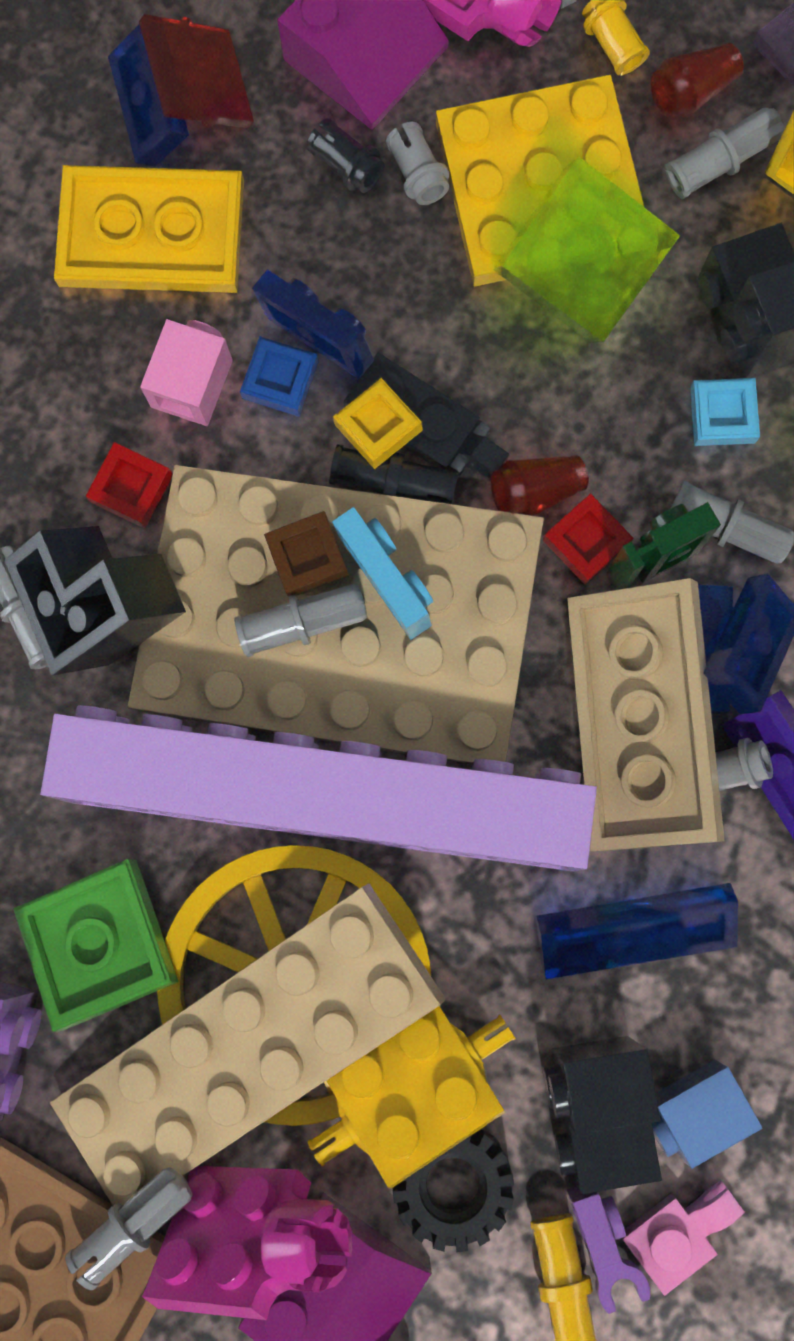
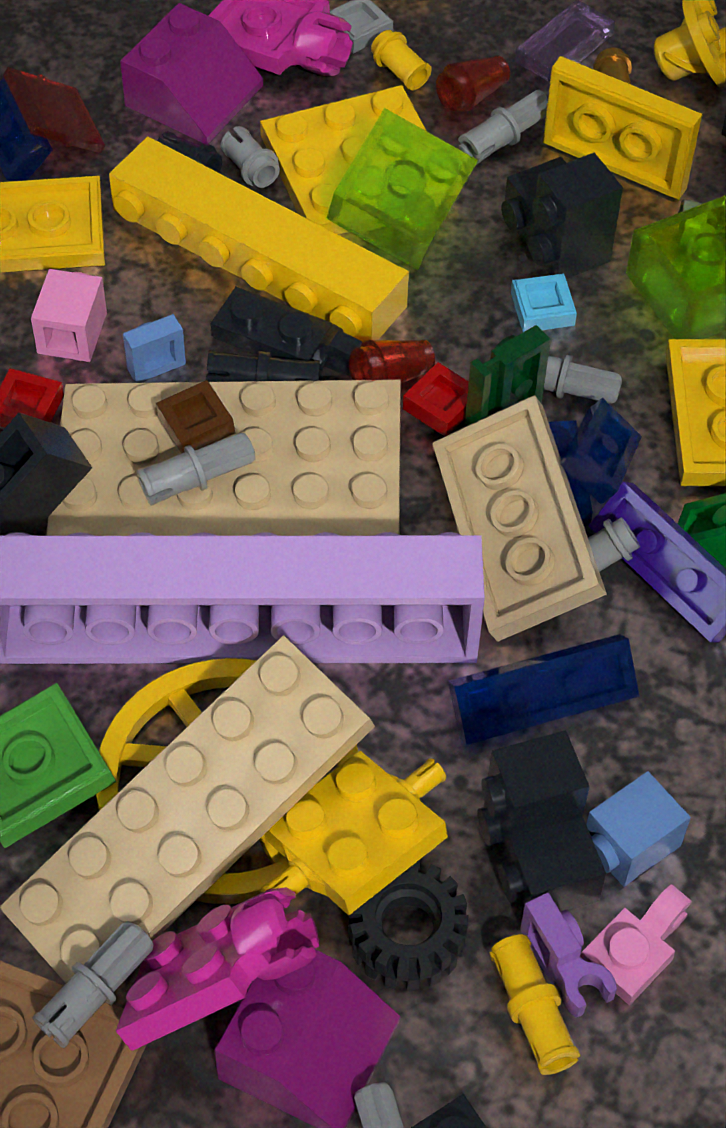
camera: 15 degrees left, 25 degrees down
blue tile [240,336,319,417] -> none
clear blue plate [252,269,374,379] -> none
medium azure plate [332,507,434,640] -> none
yellow tile [333,378,423,469] -> none
none -> yellow brick [109,136,409,348]
none -> medium blue plate [123,314,186,383]

